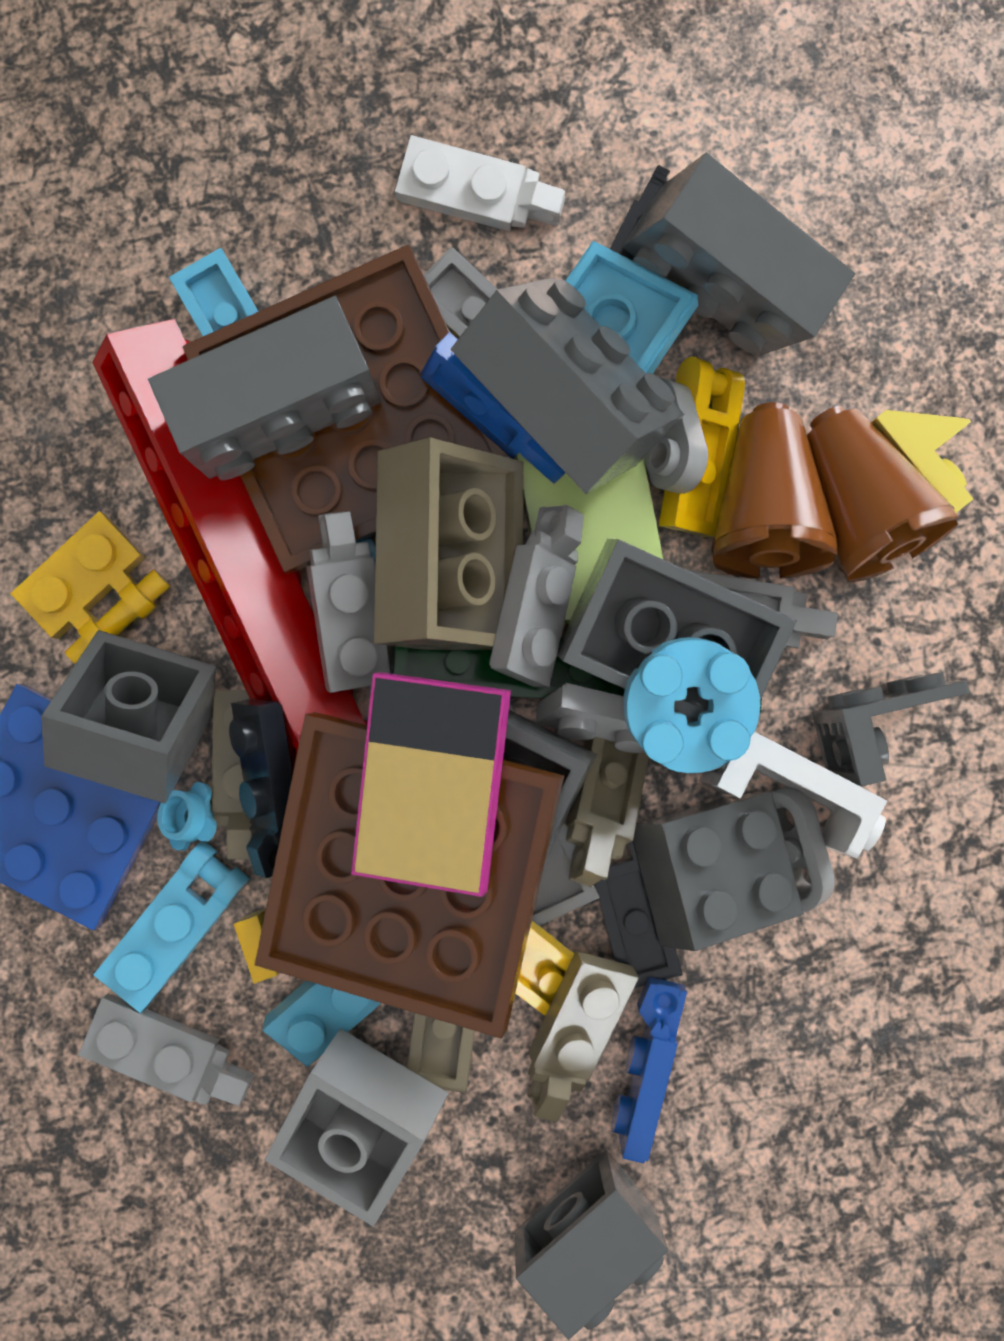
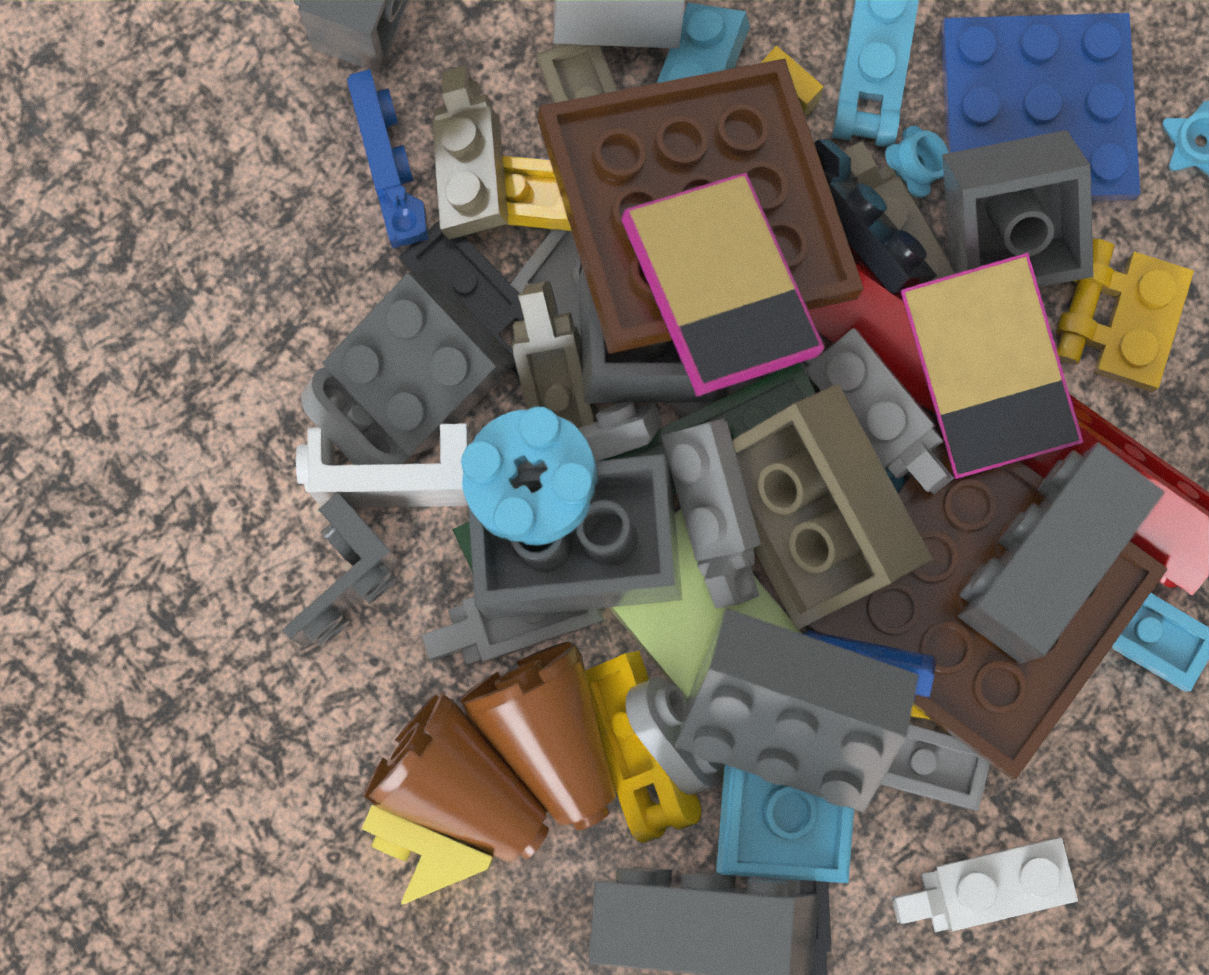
camera: 150 degrees right, 5 degrees down
none -> pearl gold tile [900,253,1083,479]

